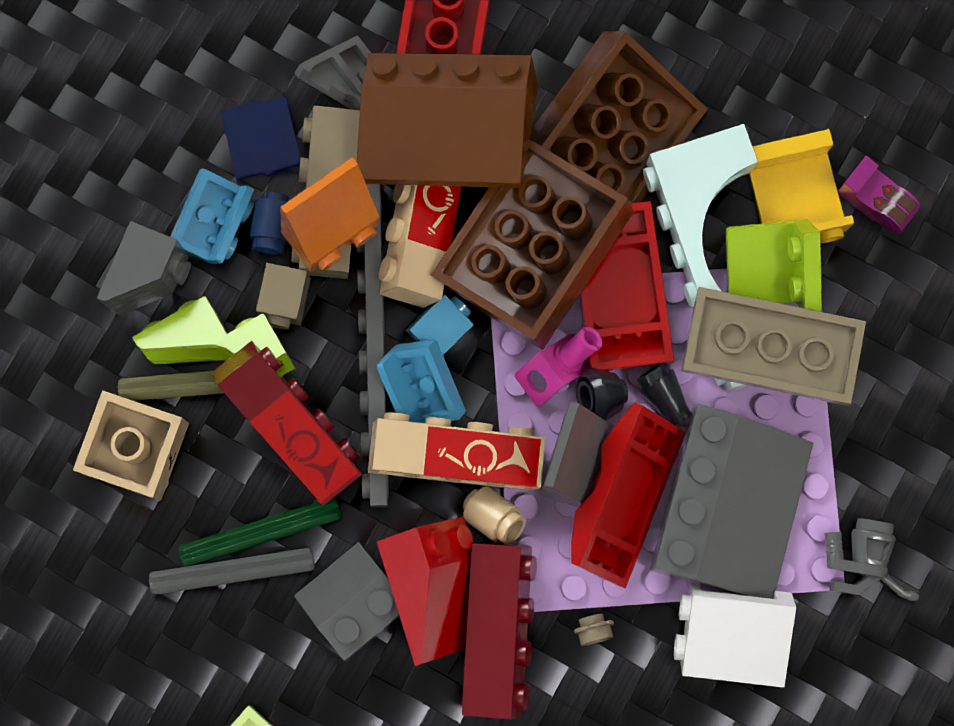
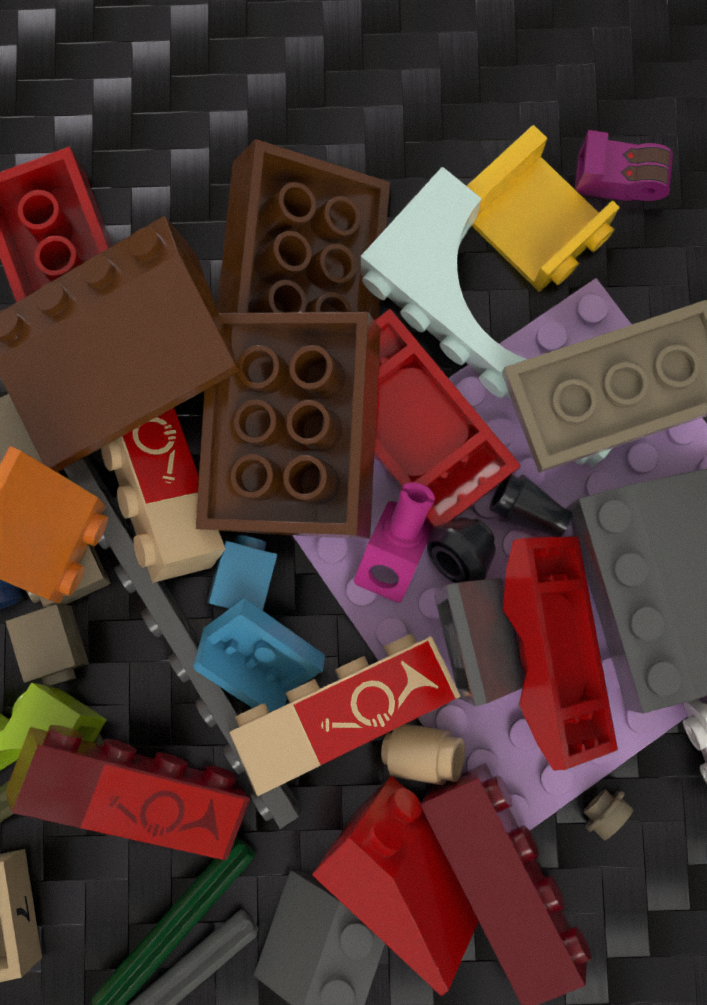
camera: 25 degrees left, 0 degrees up
lime bracket [726,219,822,312] -> none

